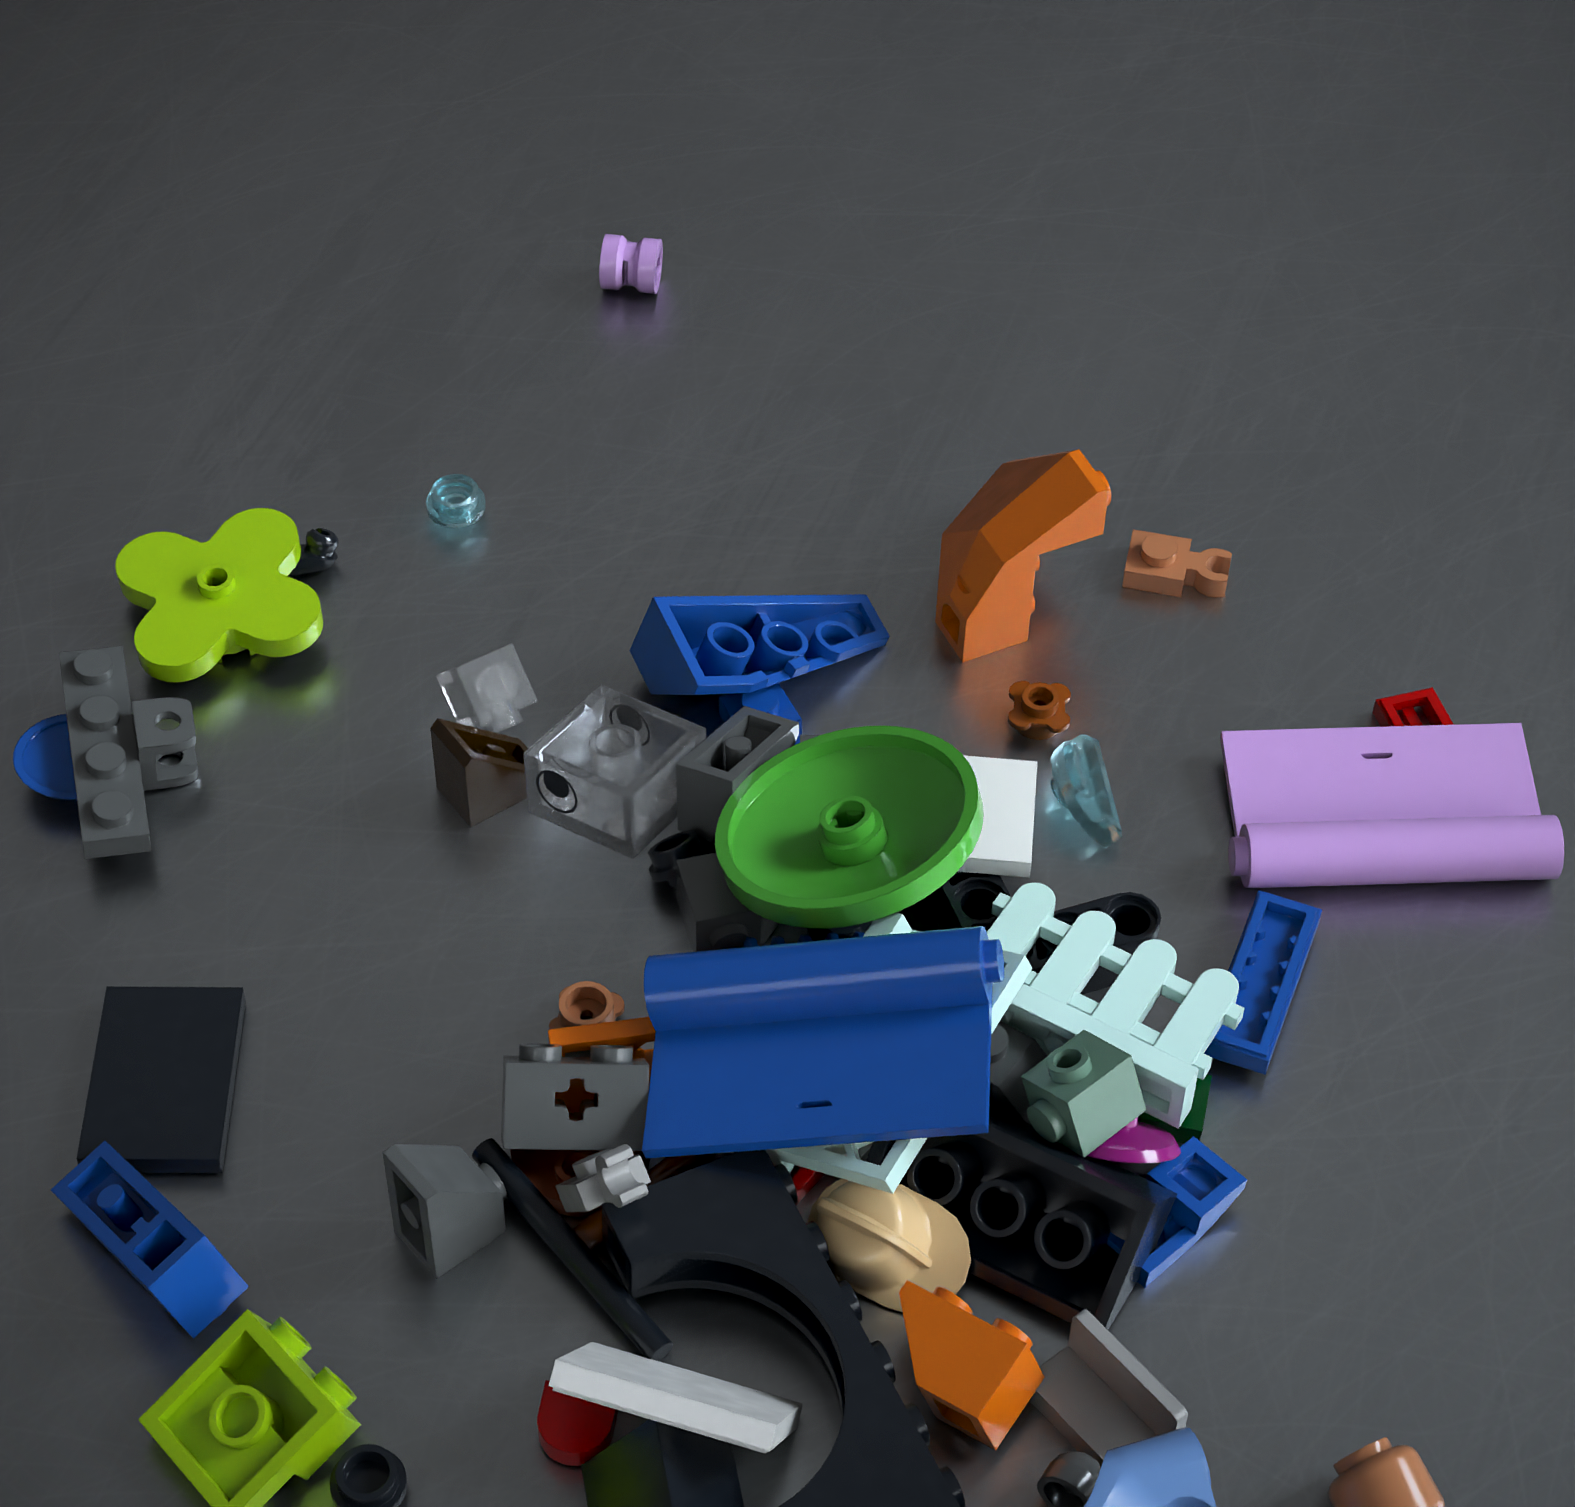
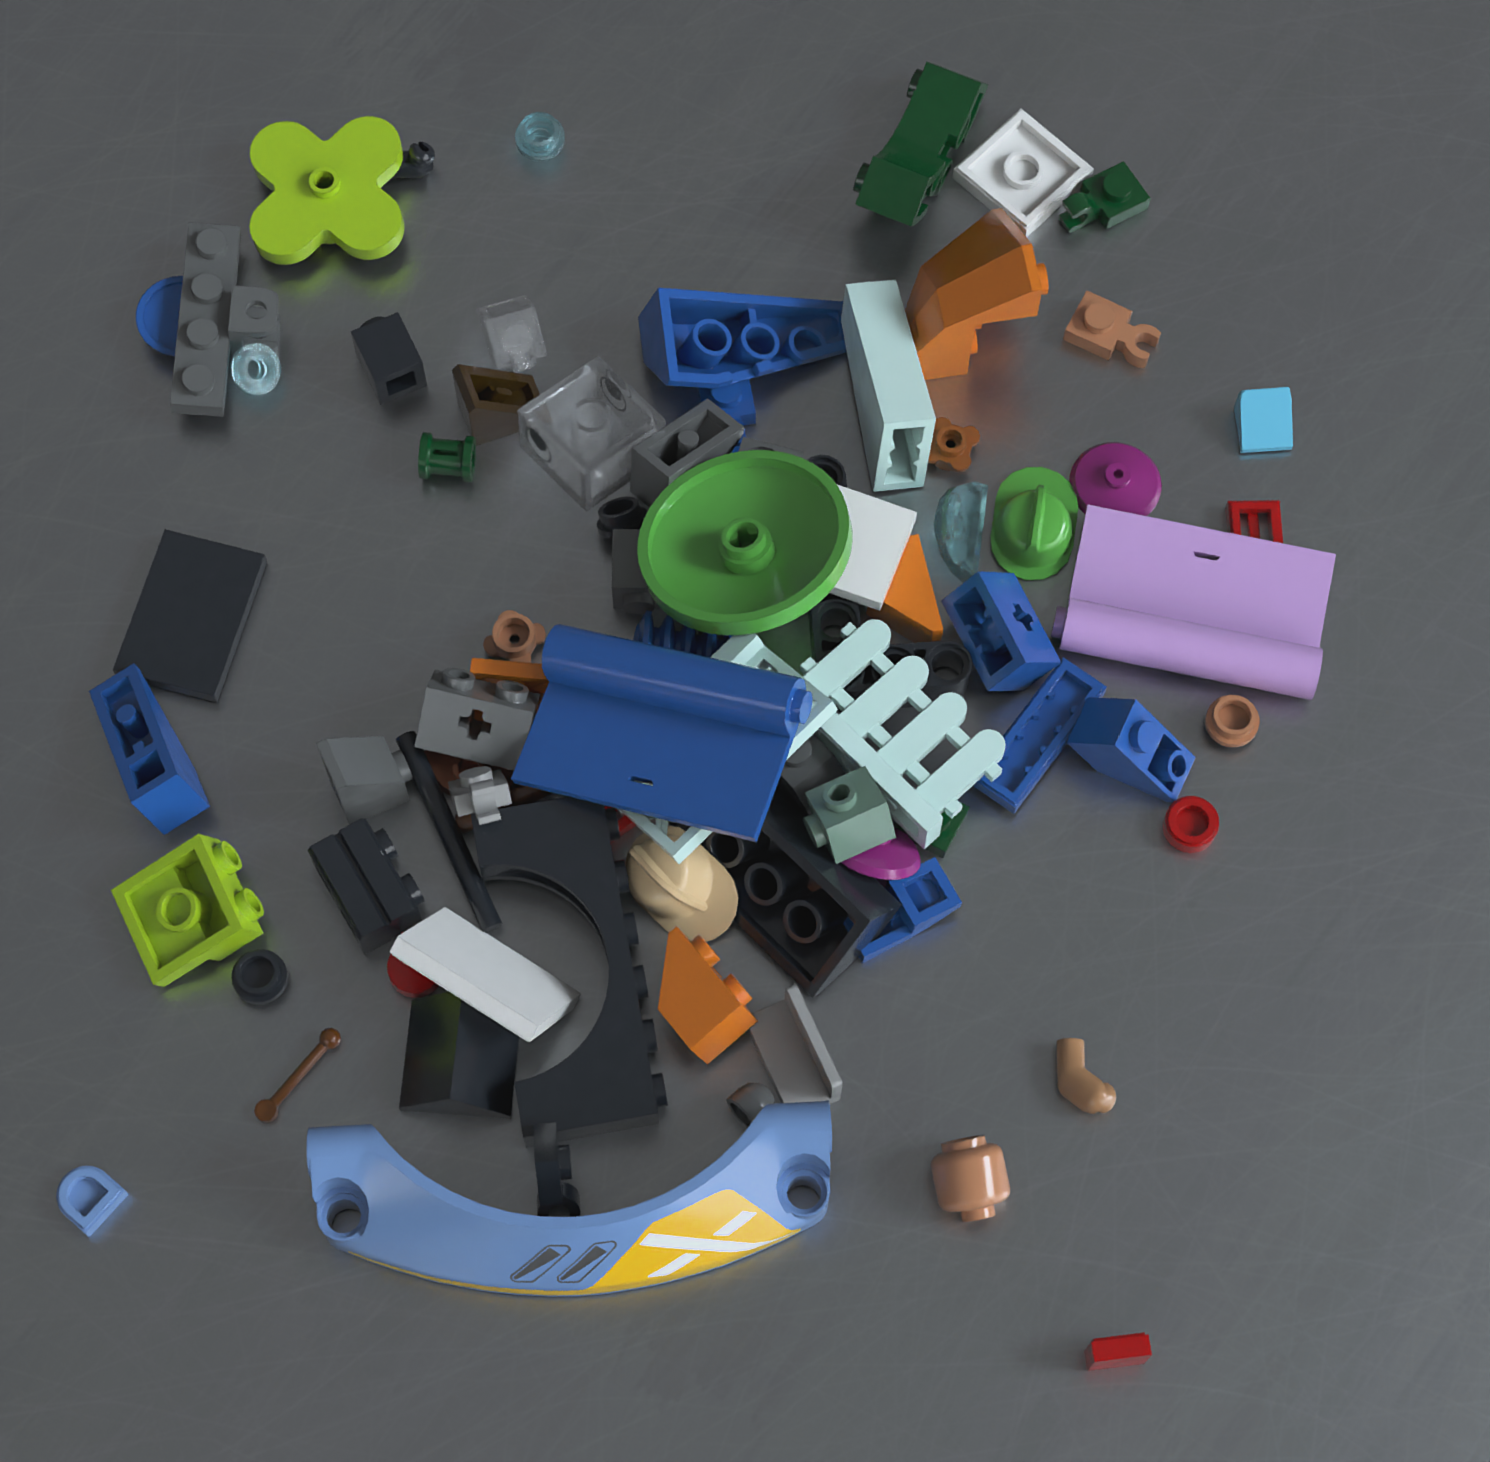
camera: 15 degrees right, 20 degrees up
none -> clear light blue plate [230,343,281,395]
none -> black brick [307,818,425,954]
none -> black brick [351,312,427,405]
none -> dark green bush [418,432,476,482]
none -> light aqua slope [841,280,936,492]
none -> dark green brick [853,62,989,226]
none -> orange slope [866,534,943,643]
none -> blue brick [941,571,1062,691]
none -> white tile [952,109,1094,237]
none -> bright green piece [991,467,1078,581]
none -> medium nougat arm [1056,1038,1116,1114]
none -> dark green plate [1058,161,1151,233]
none -> blue slope [1067,697,1196,803]
none -> magenta piece [1069,442,1162,516]
none -> red tile [1163,796,1219,853]
none -> nougat plate [1205,695,1260,747]
none -> medium azure slope [1234,387,1293,453]

